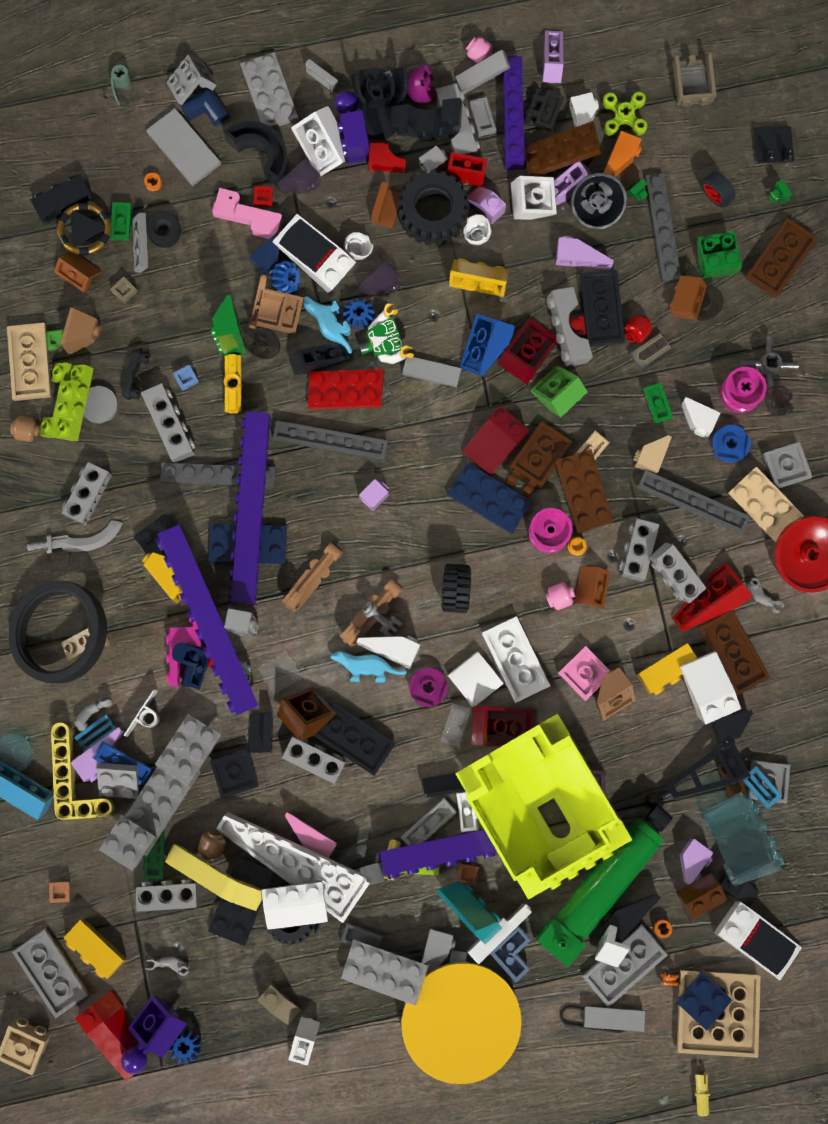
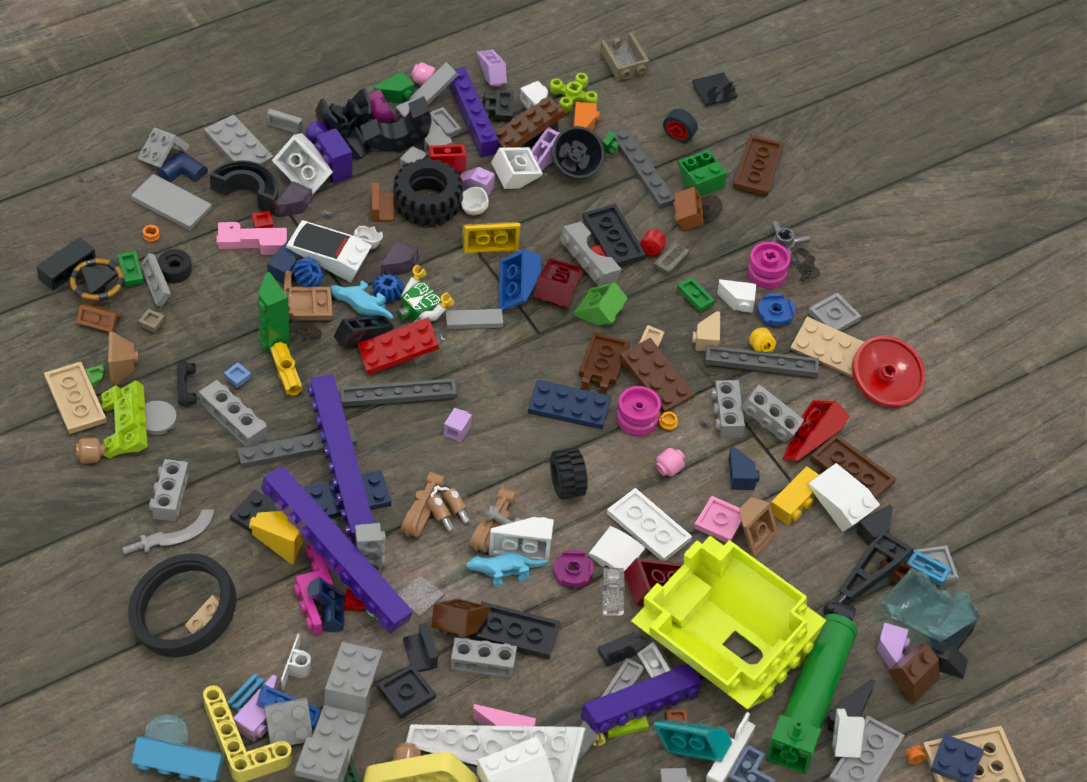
camera: 20 degrees left, 30 degrees down
light grey arm [74,695,113,731] -> none
sand green panel [111,65,131,106] -> none
red arch [368,141,406,174] -> none
dark red slope [462,405,529,476] -> none
lavender slope [556,236,614,270] -> none
dark orange panel [574,566,610,609] -> none
orange bush [653,919,672,938] -> none
slope [714,900,802,980] -> none
light grey arm [748,578,785,613] -> none
green tile [768,179,793,204] -> none
none -> green slope [373,72,414,103]
none -> medium nougat piece [426,485,470,532]
none -> dark blue slope [728,447,760,490]
none -> yellow head [749,327,777,353]

